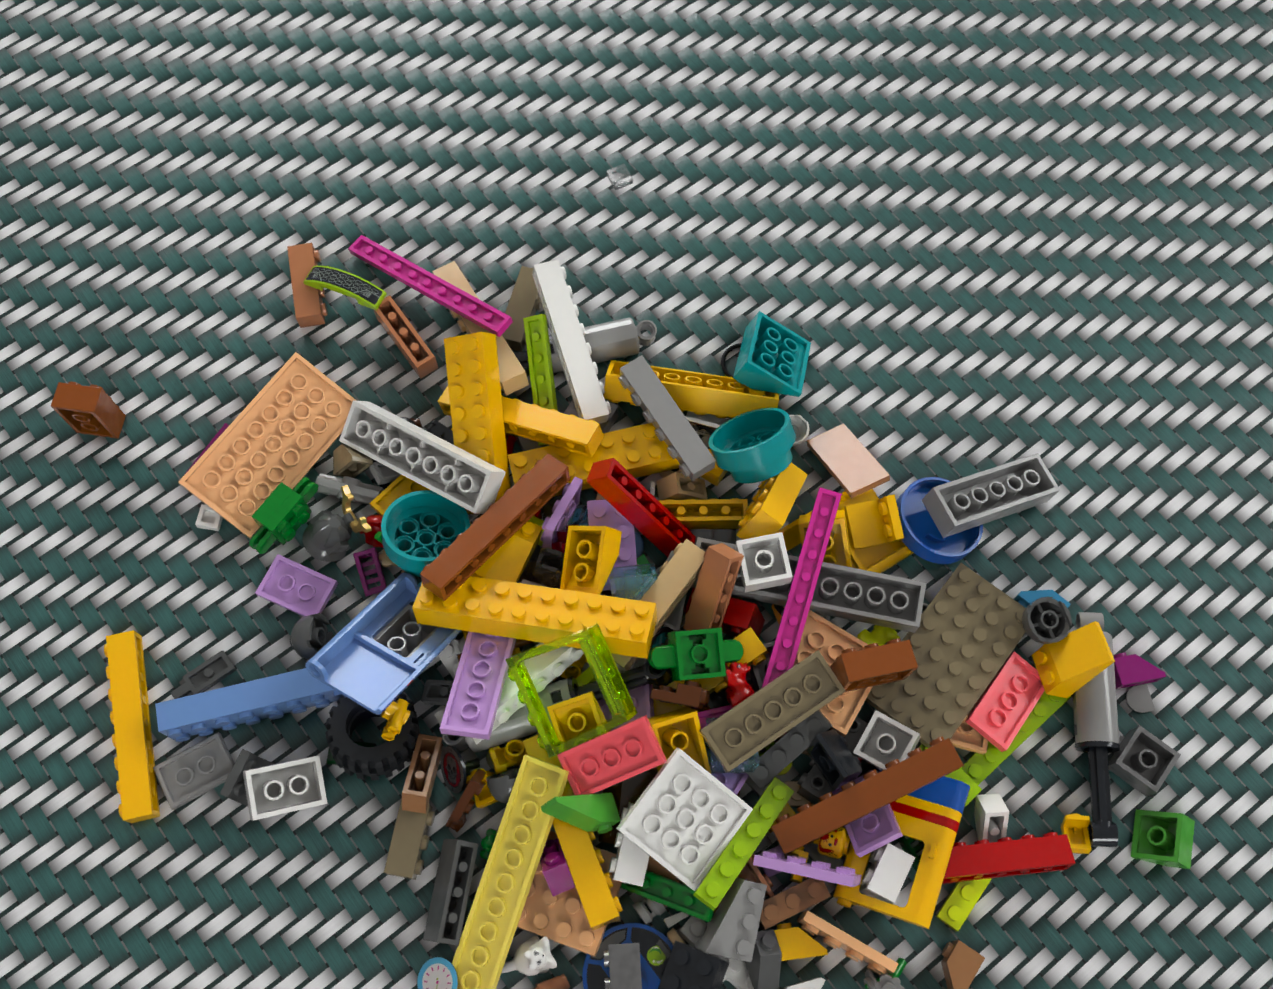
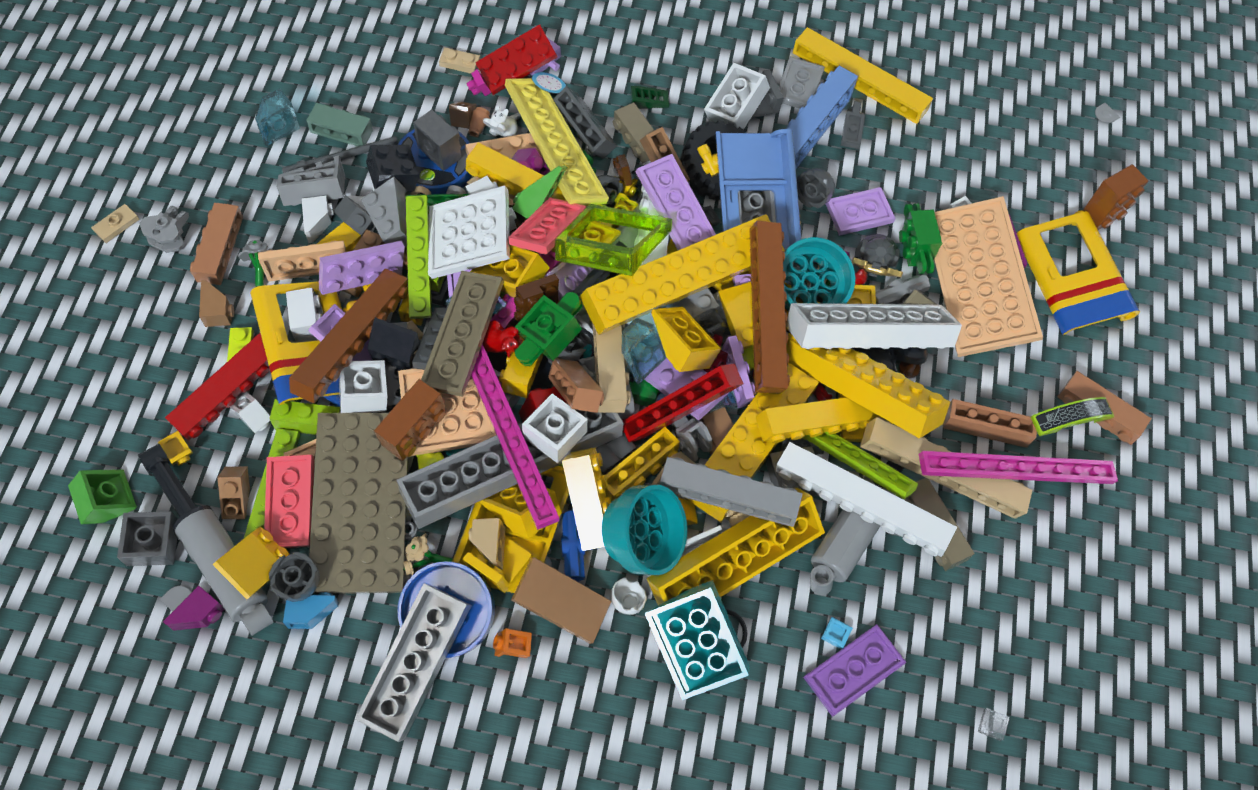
camera: 135 degrees right, 5 degrees down
none -> medium nougat slope [217,466,250,519]
none -> tan plant [403,533,452,577]
none -> tan slope [469,518,506,570]
none -> orange bracket [493,628,532,658]
none -> blue piece [561,511,585,582]
none -> dark green slope [630,86,669,109]
none -> medium lavender tile [803,624,907,717]
none -> medium azure tile [821,617,852,649]
none -> yellow piece [1016,210,1140,335]

